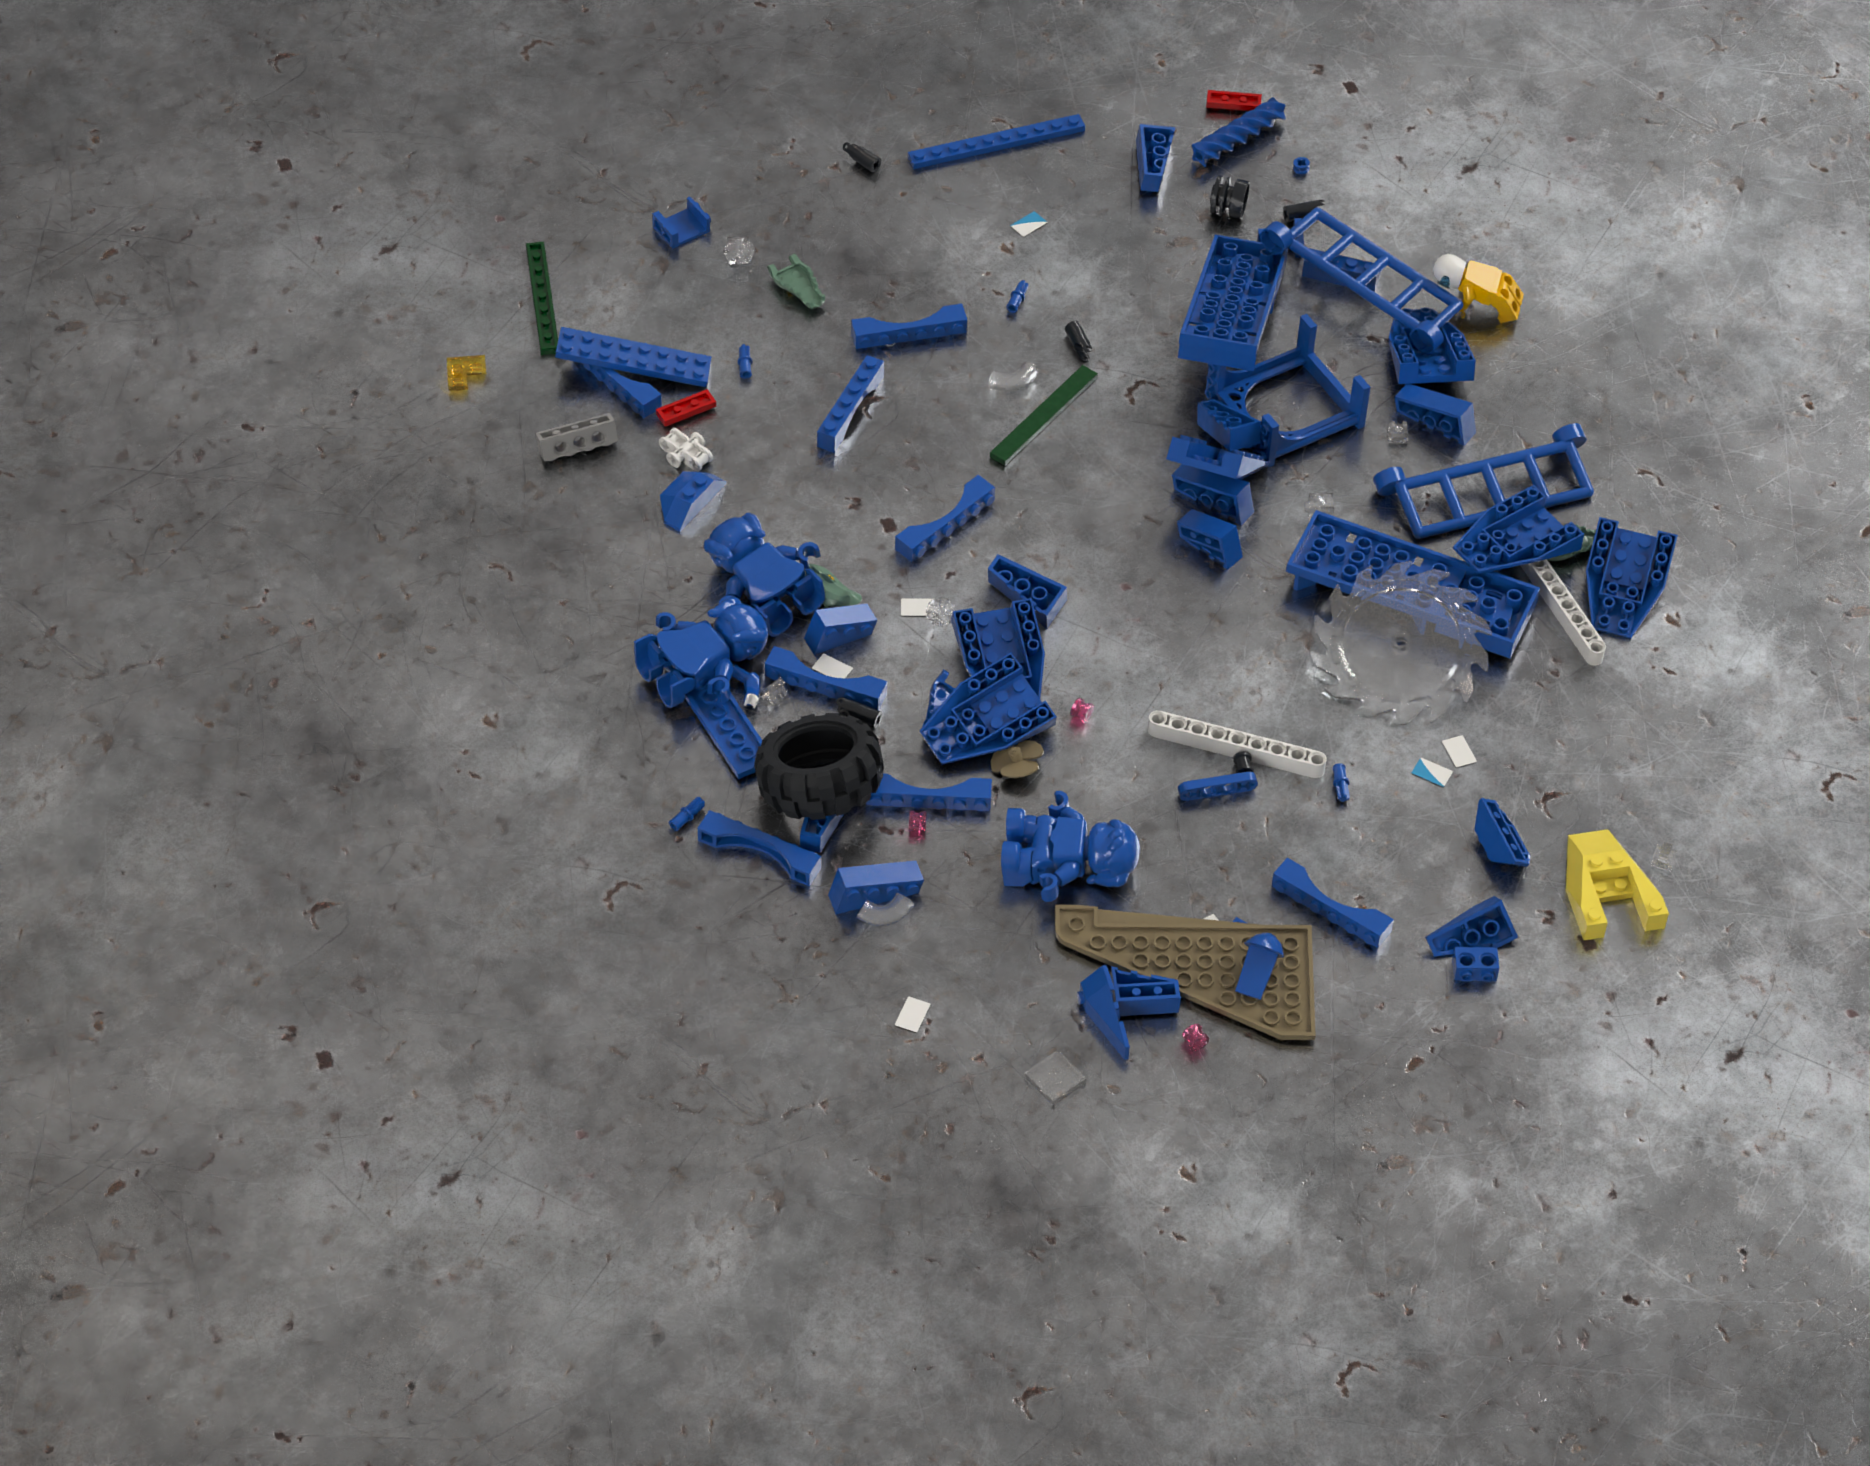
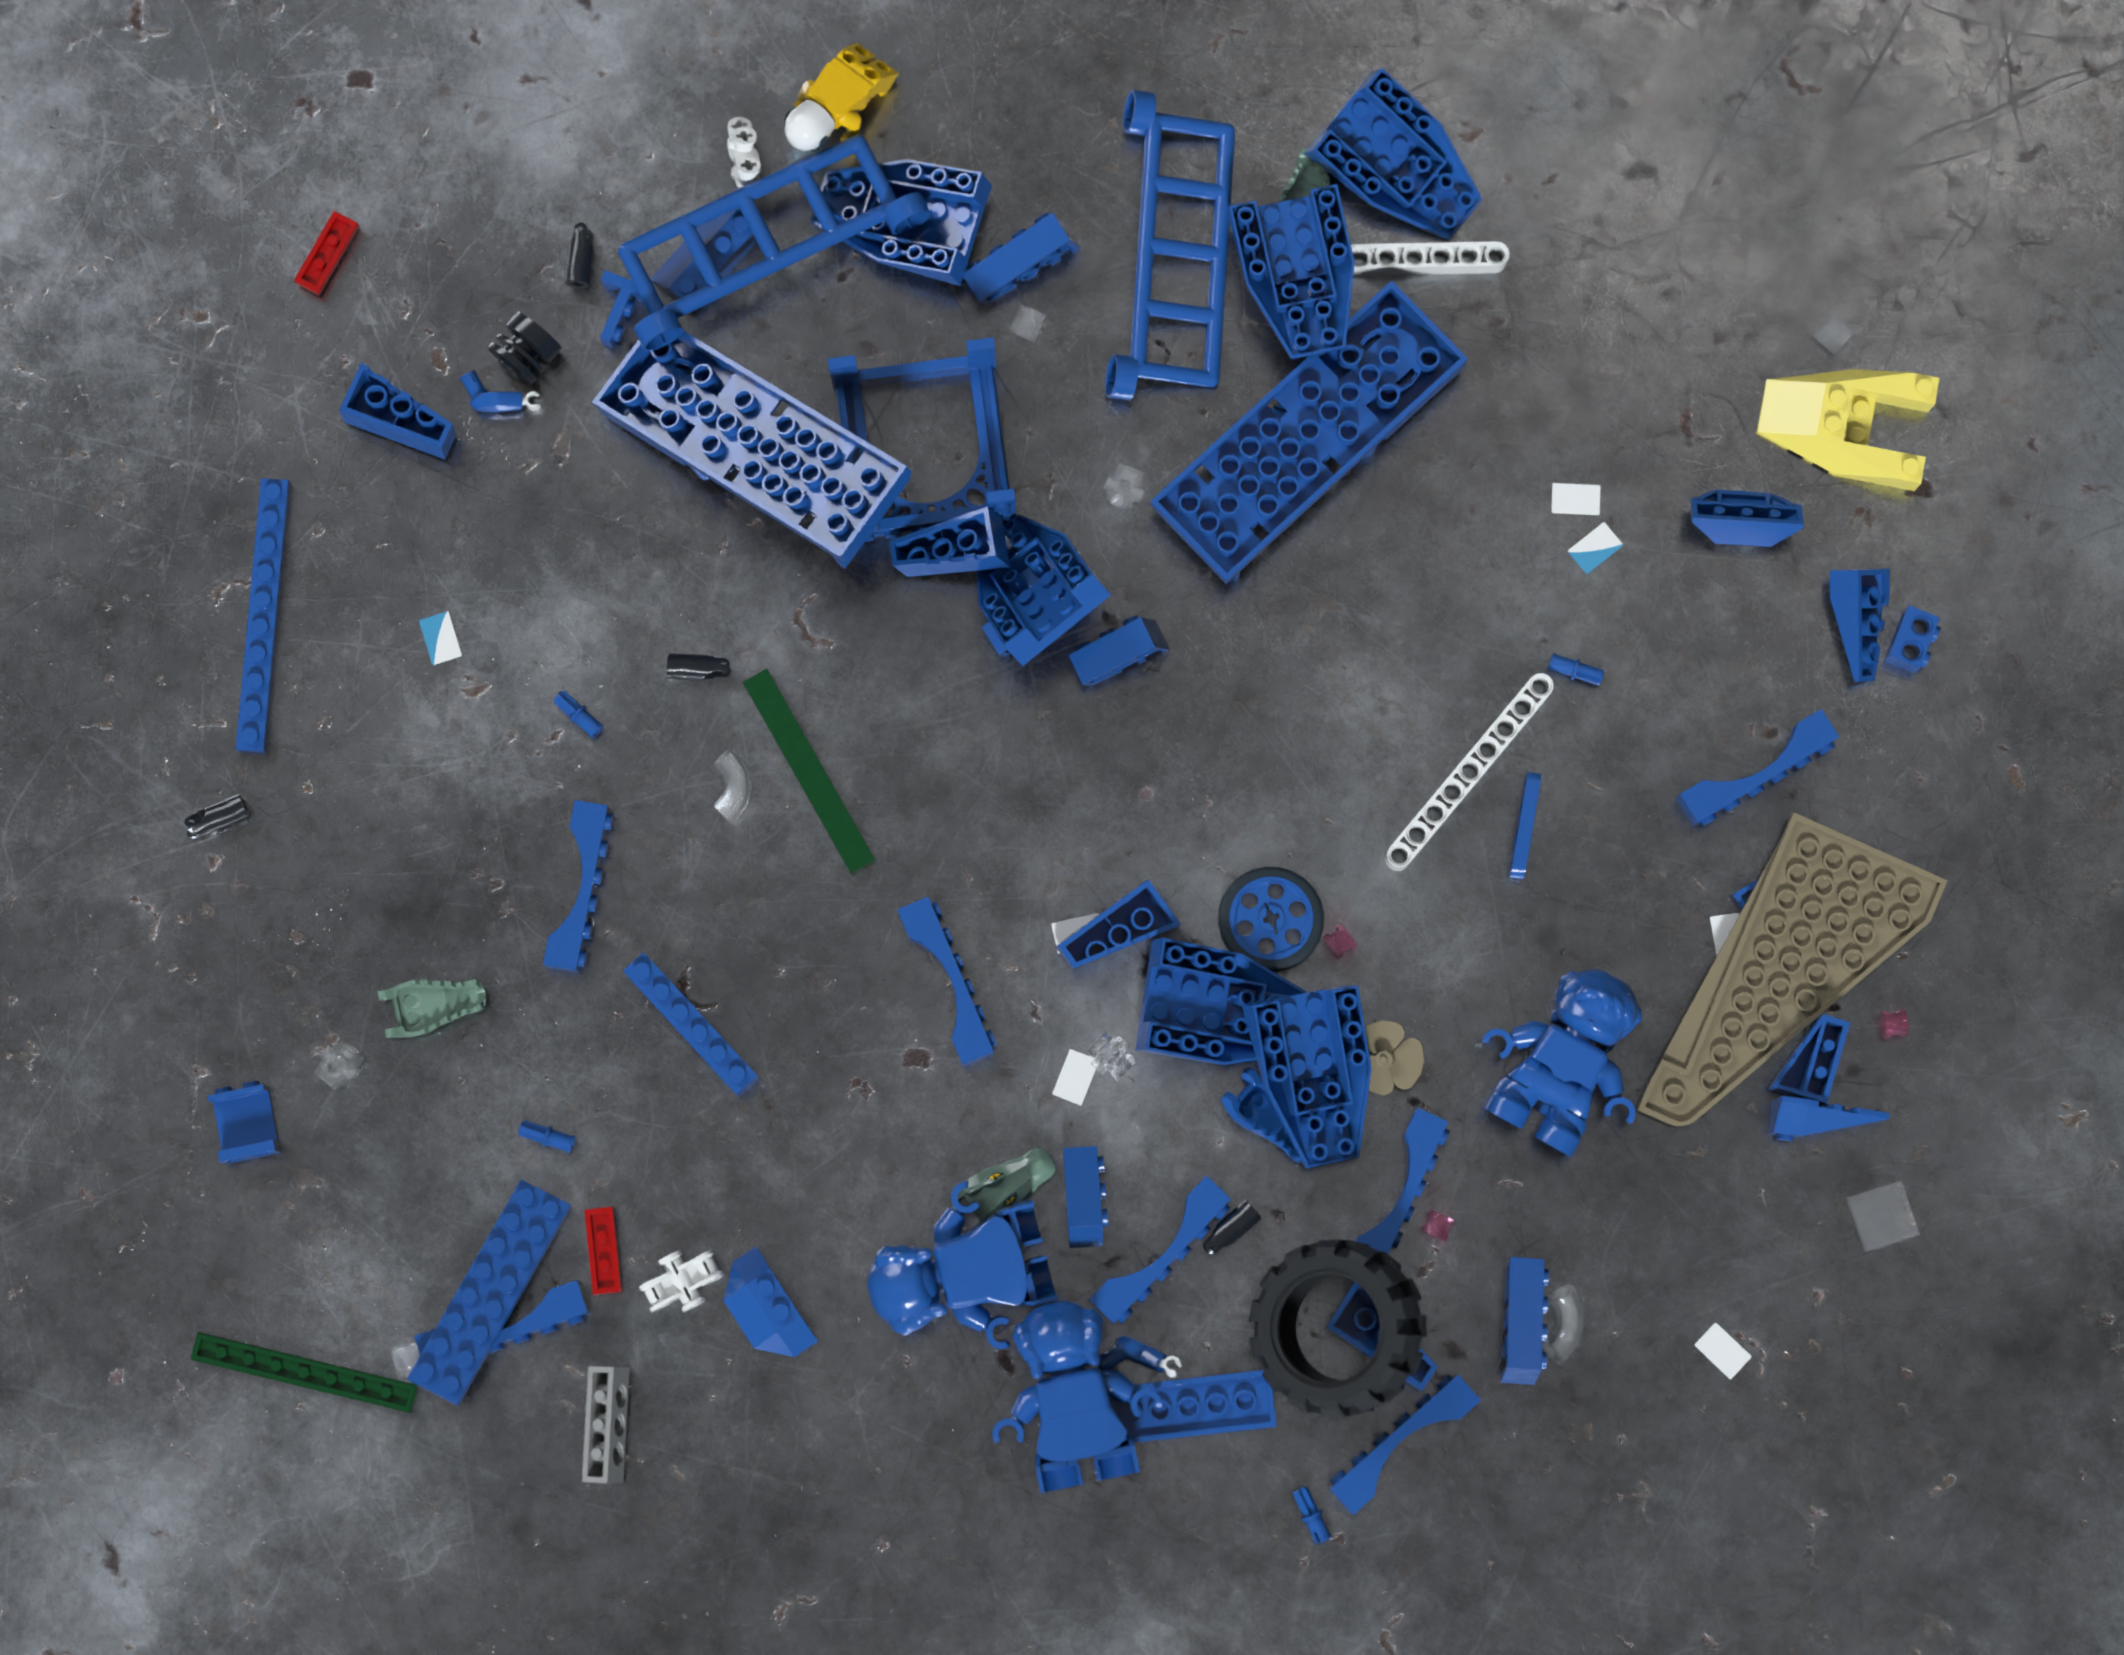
camera: 65 degrees left, 30 degrees up
clear yellow plate [447,355,486,391] -> none
clear tile [759,677,788,705] -> none
white sticker [812,654,853,678] -> none
blue piece [1192,97,1286,167] -> none
black bush [1233,752,1254,774] -> none
blue piece [1235,933,1284,1000] -> none
blue bush [1293,157,1310,174] -> none
clear piece [1310,561,1492,727] -> none
none -> blue arm [460,370,541,412]
none -> white axle [727,117,761,189]
none -> wedge [1218,866,1324,972]

